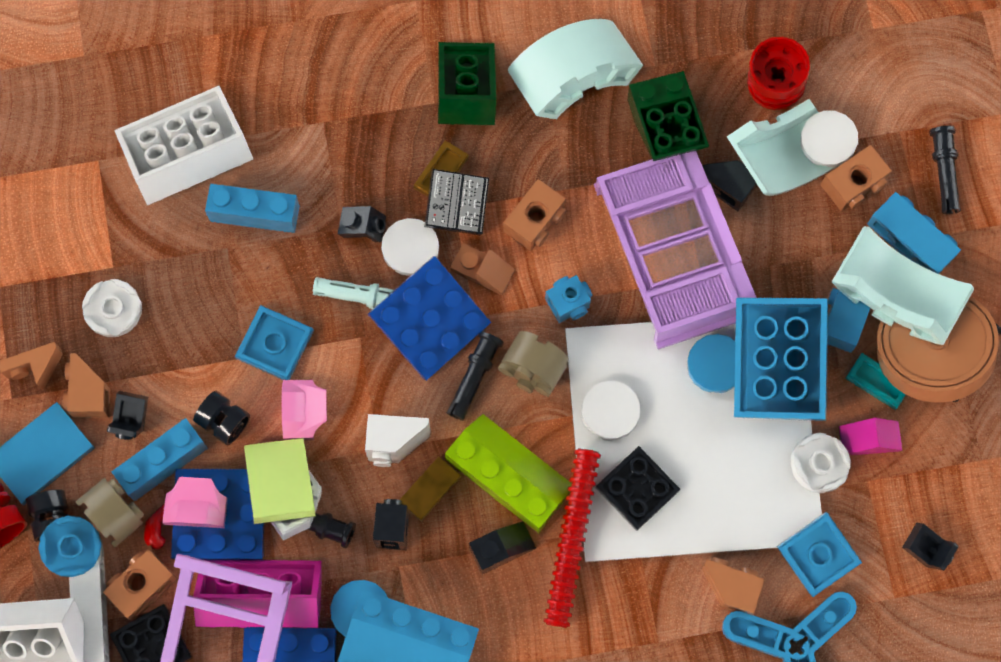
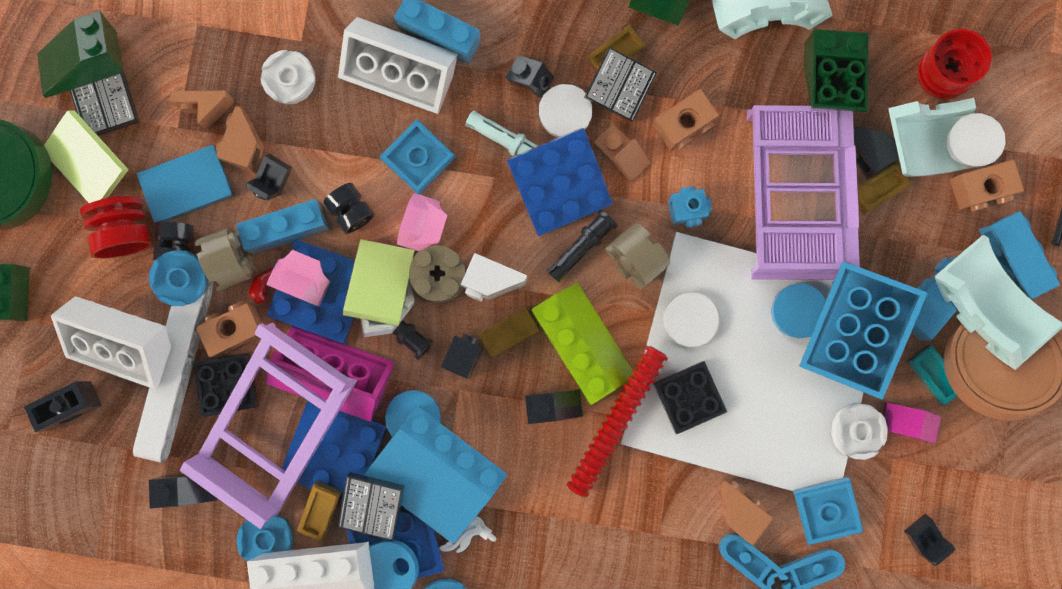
camera: 20 degrees right, 10 degrees up
none -> white slope [338,17,458,114]
none -> dark tan brick [409,246,467,304]
none -> pearl gold tile [857,162,912,214]

